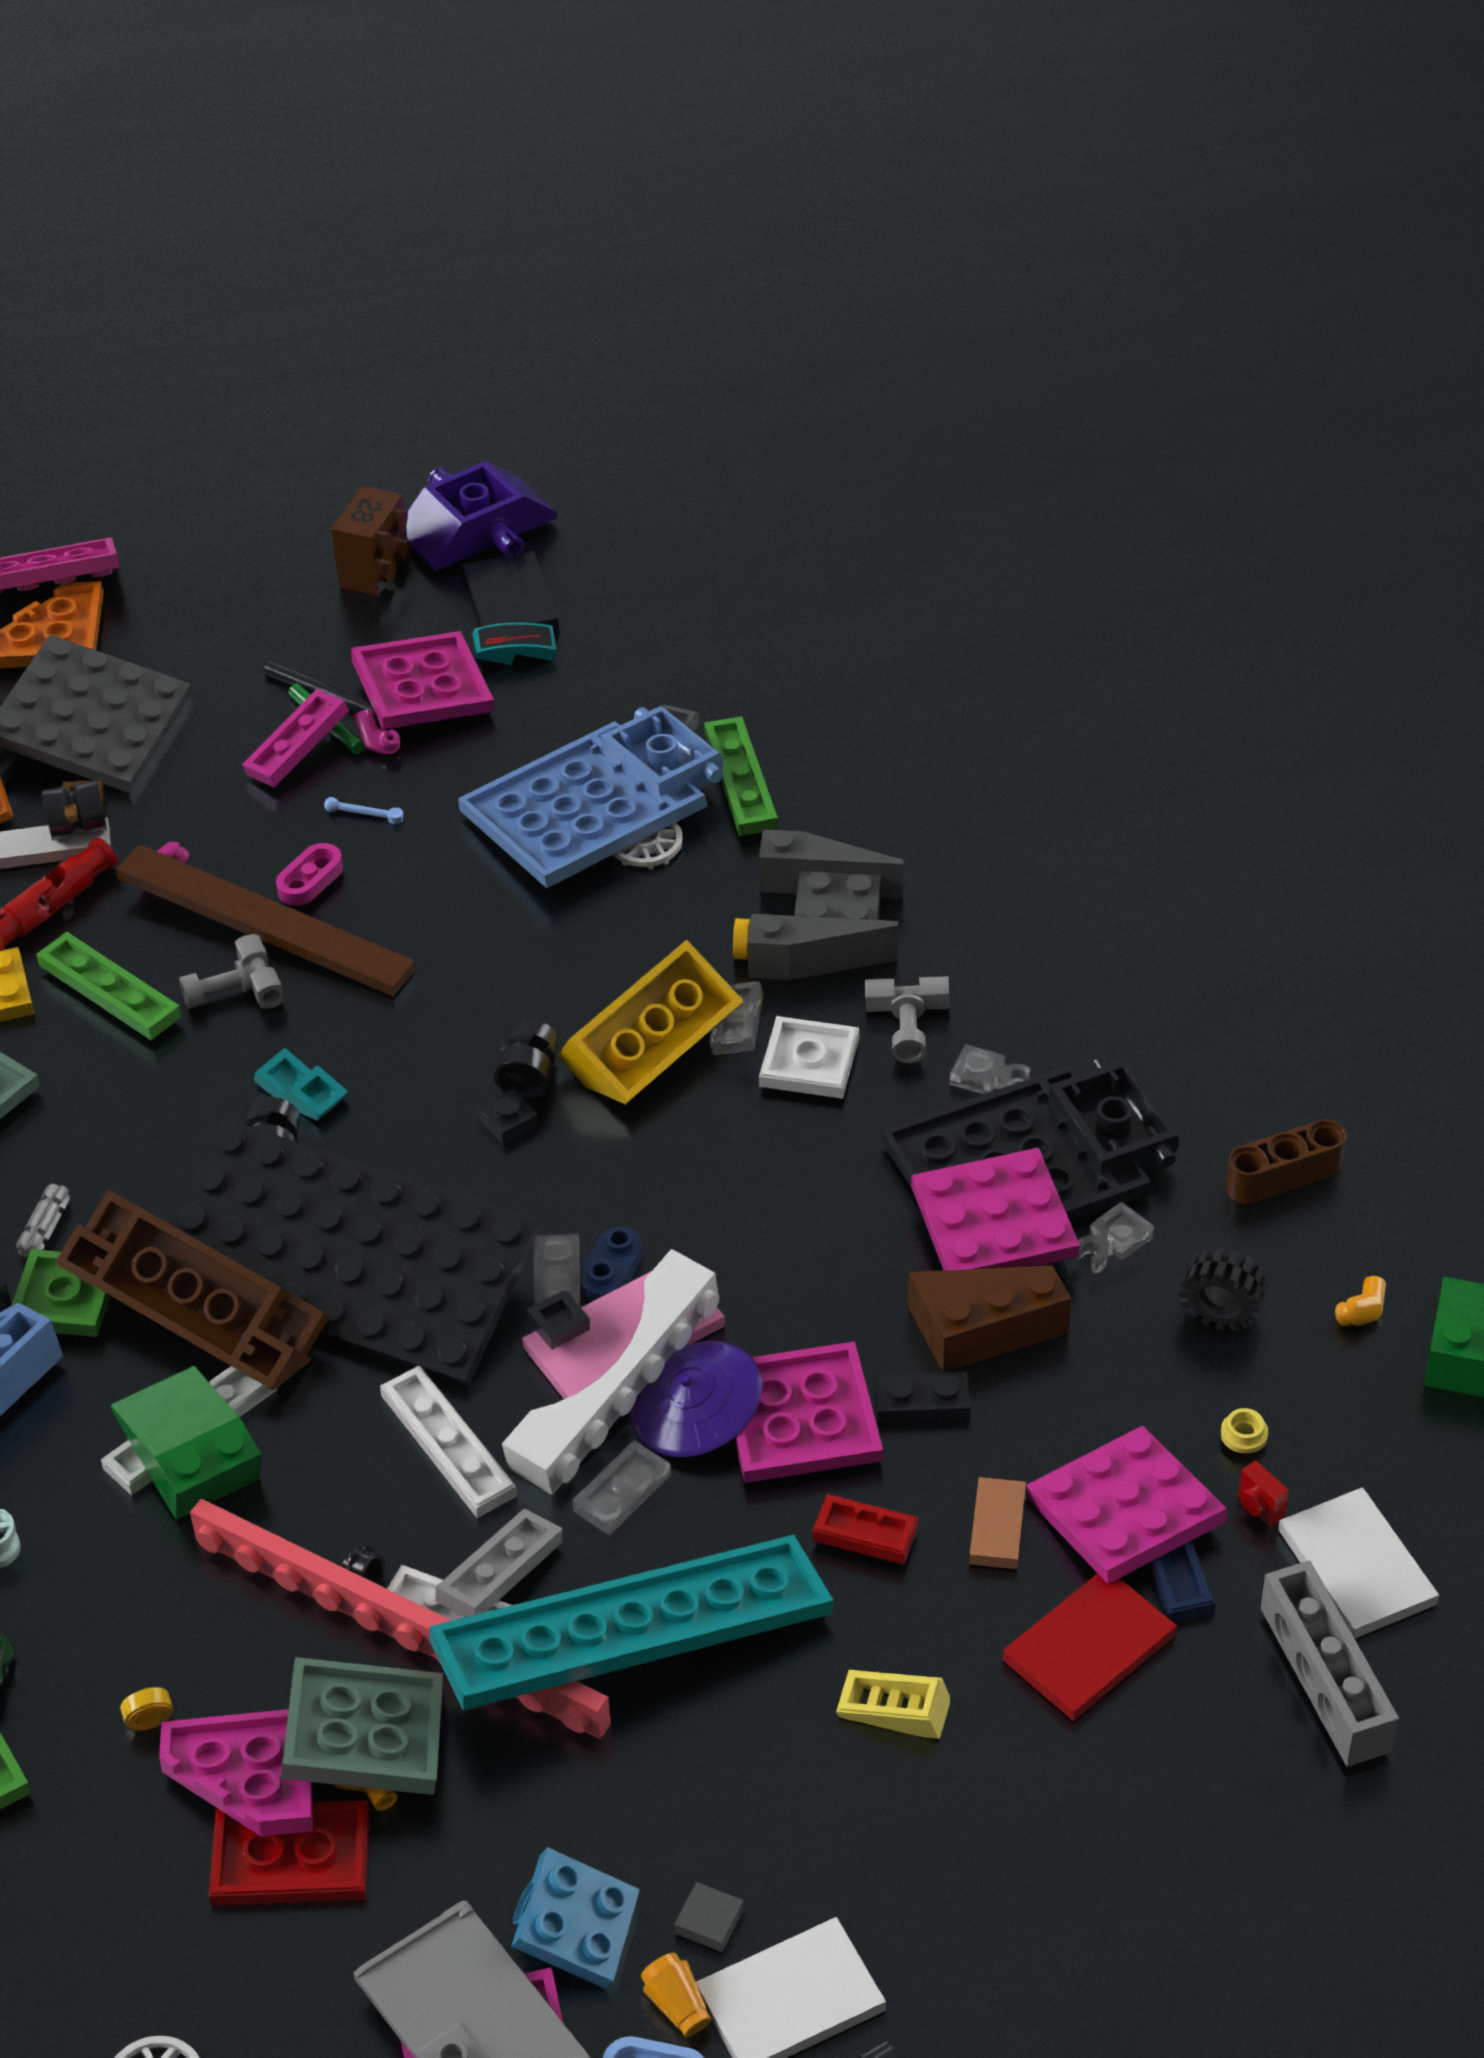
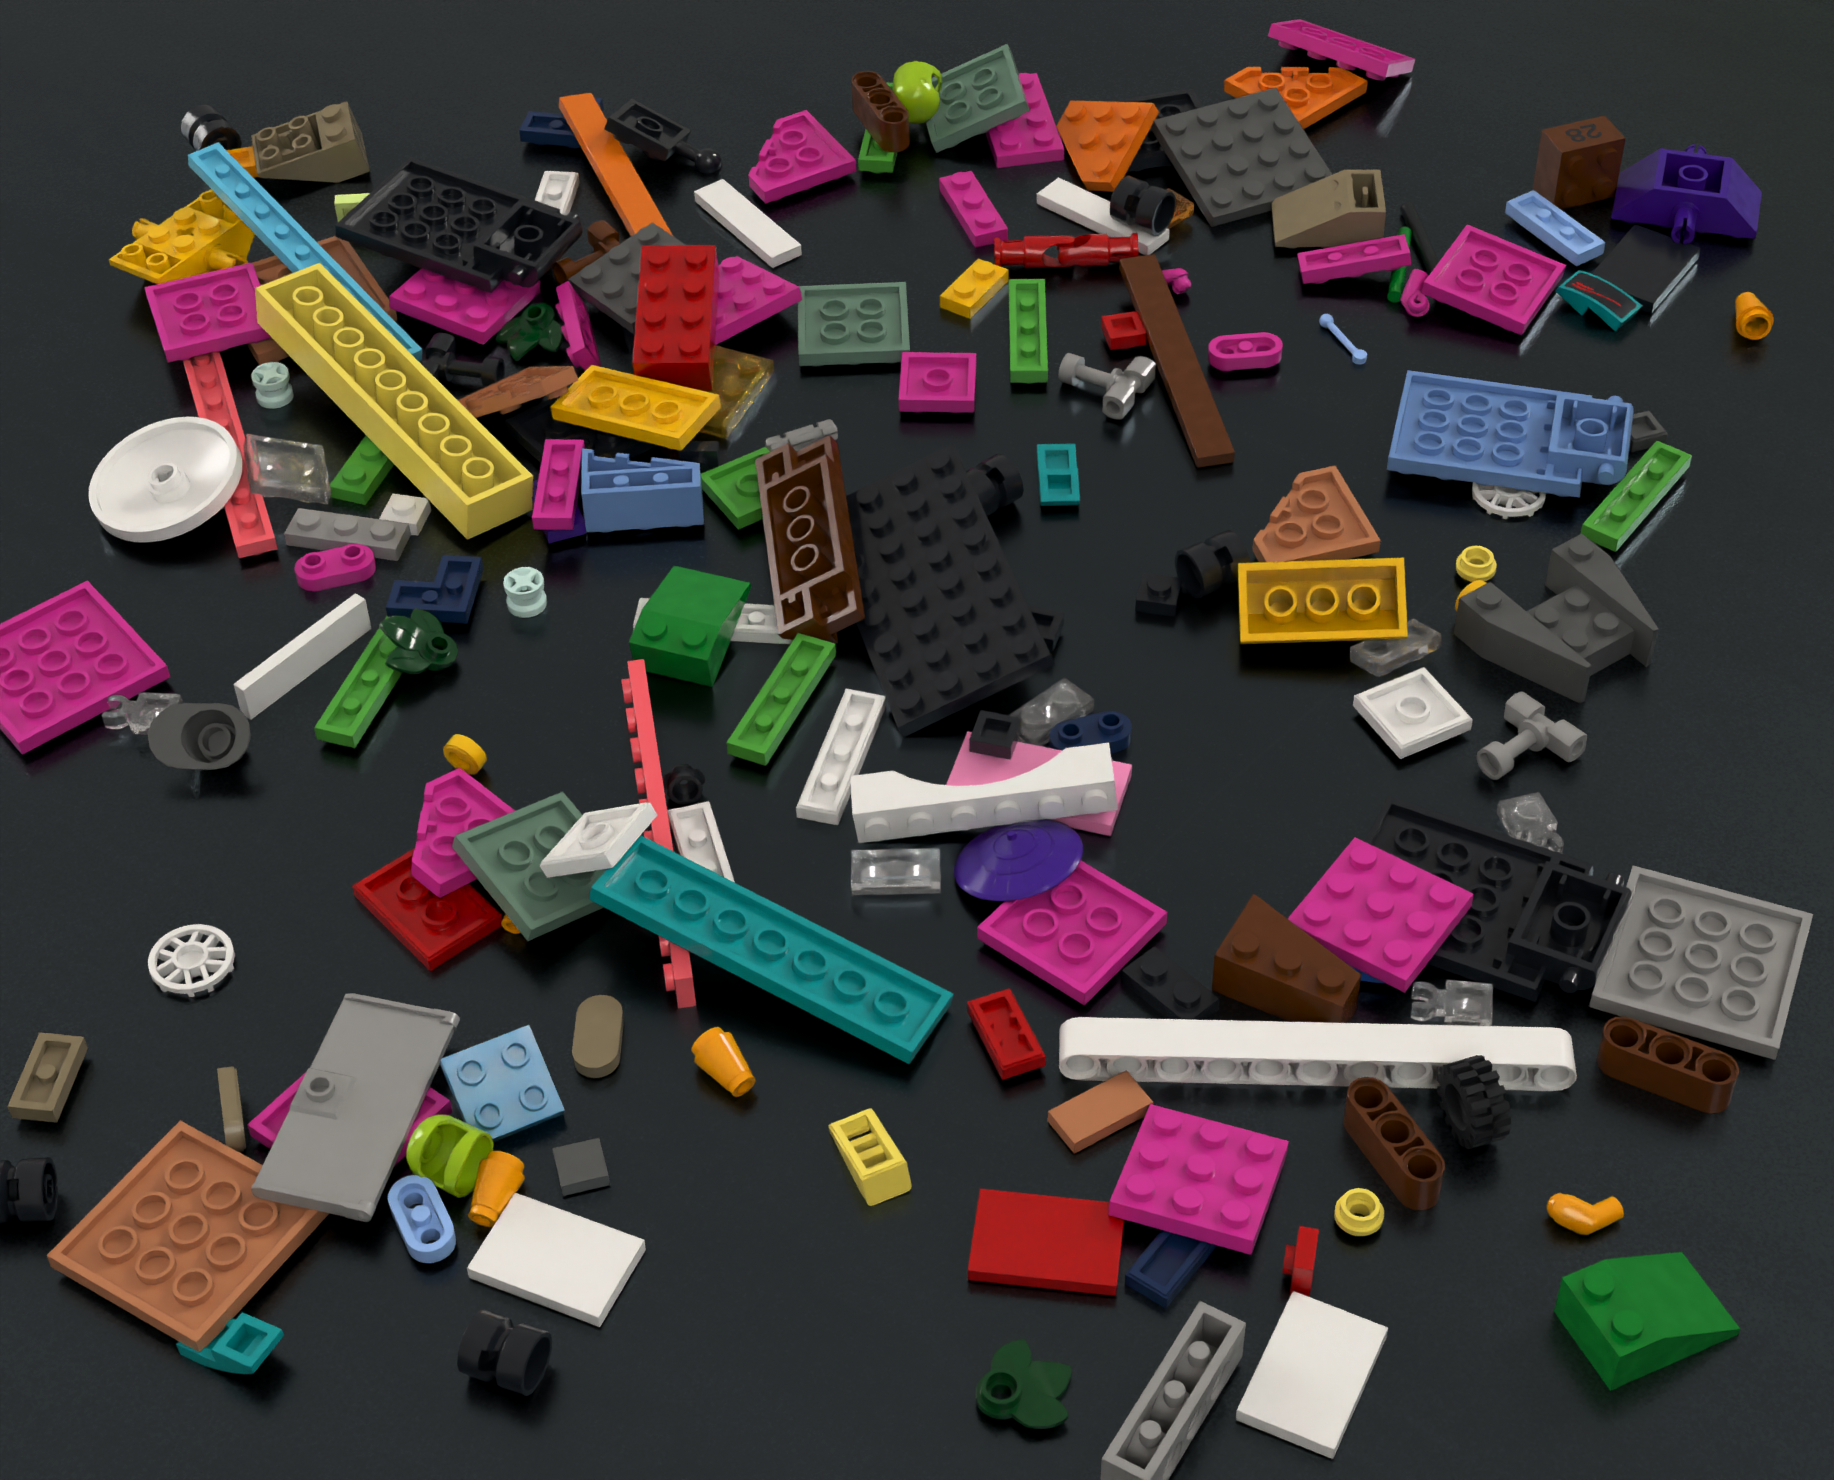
camera: 50 degrees right, 0 degrees up
light grey plate [435,1508,563,1617] -> none
none -> lime helmet [406,1114,494,1198]
none -> white plate [540,802,657,878]
none -> dark tan tile [572,995,624,1078]
none -> light orange cone [691,1027,756,1097]
none -> bright green plate [726,633,836,766]
none -> dark pink plate [899,352,977,413]
none -> dark green plate [976,1339,1072,1429]
none -> white beam [1059,1017,1577,1091]
none -> red plate [1101,311,1147,350]
none -> nougat plate [1253,466,1381,562]
none -> dark tan slope [1271,170,1386,248]
none -> reddish brown beam [1343,1077,1445,1211]
none -> light yellow plate [1455,546,1497,582]
none -> light blue plate [1505,190,1605,266]
none -> light grey plate [1589,865,1813,1060]
none -> light orange cone [1735,292,1774,340]

